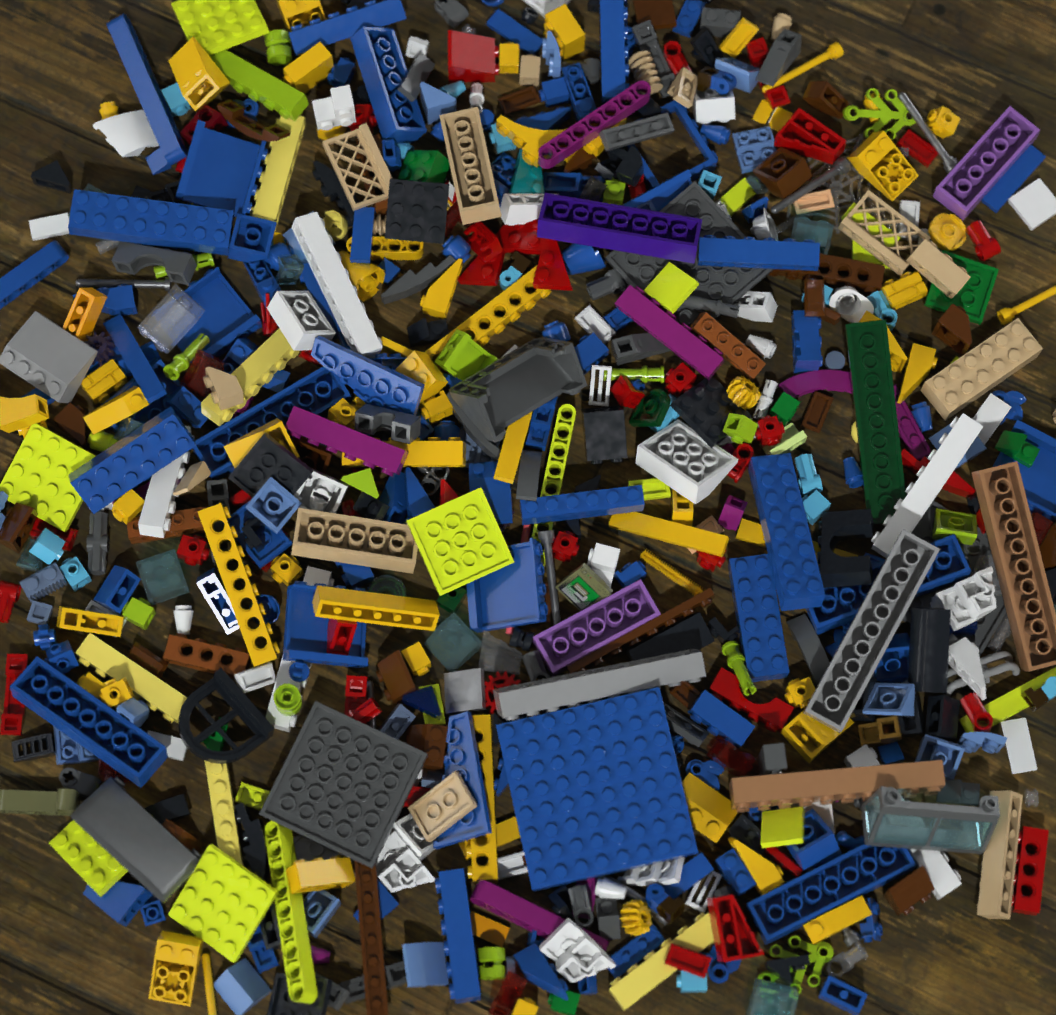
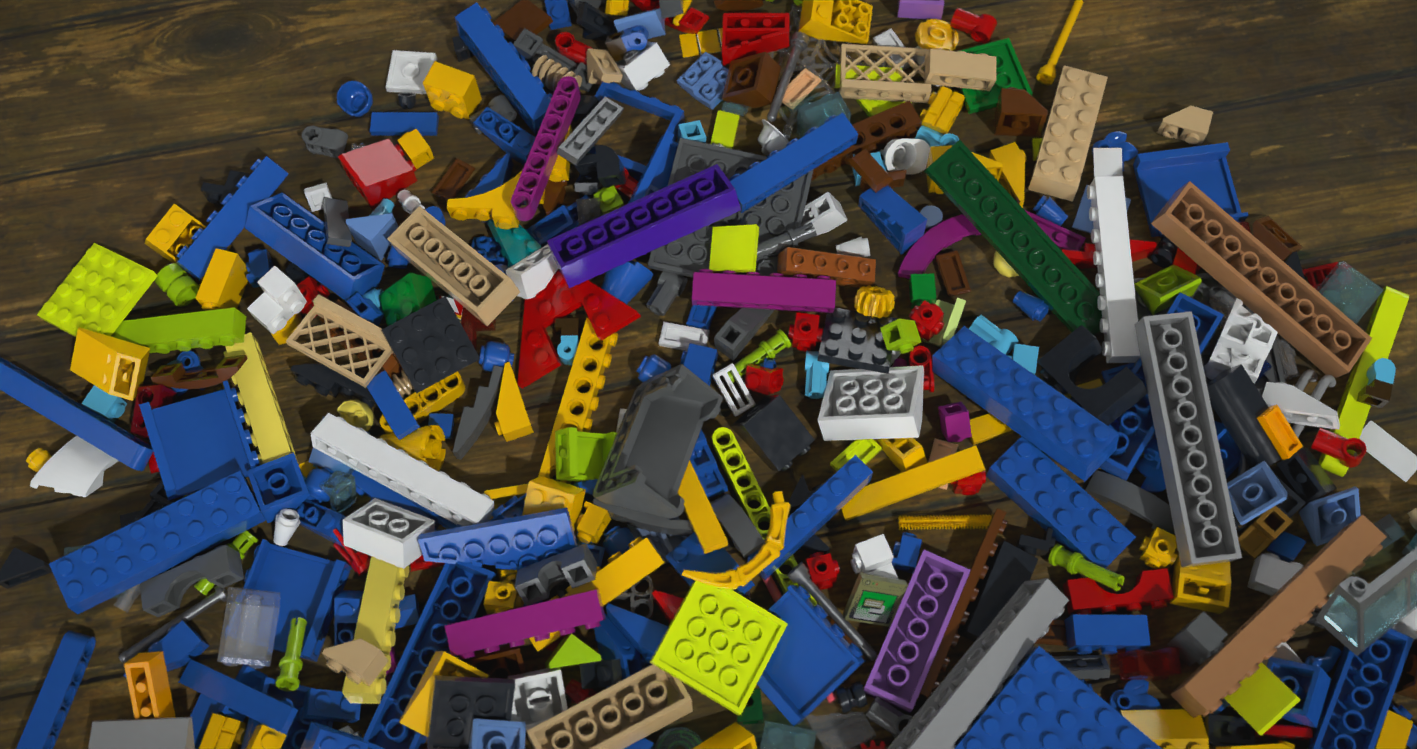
camera: 30 degrees left, 5 degrees down
white tile [29,213,69,241] -> none
clear purple gear [83,331,115,366] -> none
blue slope [146,148,171,176] -> none
clear red brick [180,349,225,398] -> none
black slope [407,318,449,347] -> none
red hinge [464,221,503,263] -> none
medium azure brick [488,122,516,153] -> none
tan brick [519,54,541,86] -> none
blue brick [538,77,569,108] -> none
medium blue slope [542,31,561,80] -> none
dark green tile [629,389,670,427] -> none
blue cone [700,124,731,145] -> none
blue slope [742,196,769,223] -> none
white pin [753,379,778,420] -> none
medium blue slope [956,732,1007,754] -> none
green slope [994,430,1040,468] -> none
none -> white cone [273,509,300,546]
none -> yellow animal [682,491,791,589]
none -> light orange tile [1257,404,1303,460]

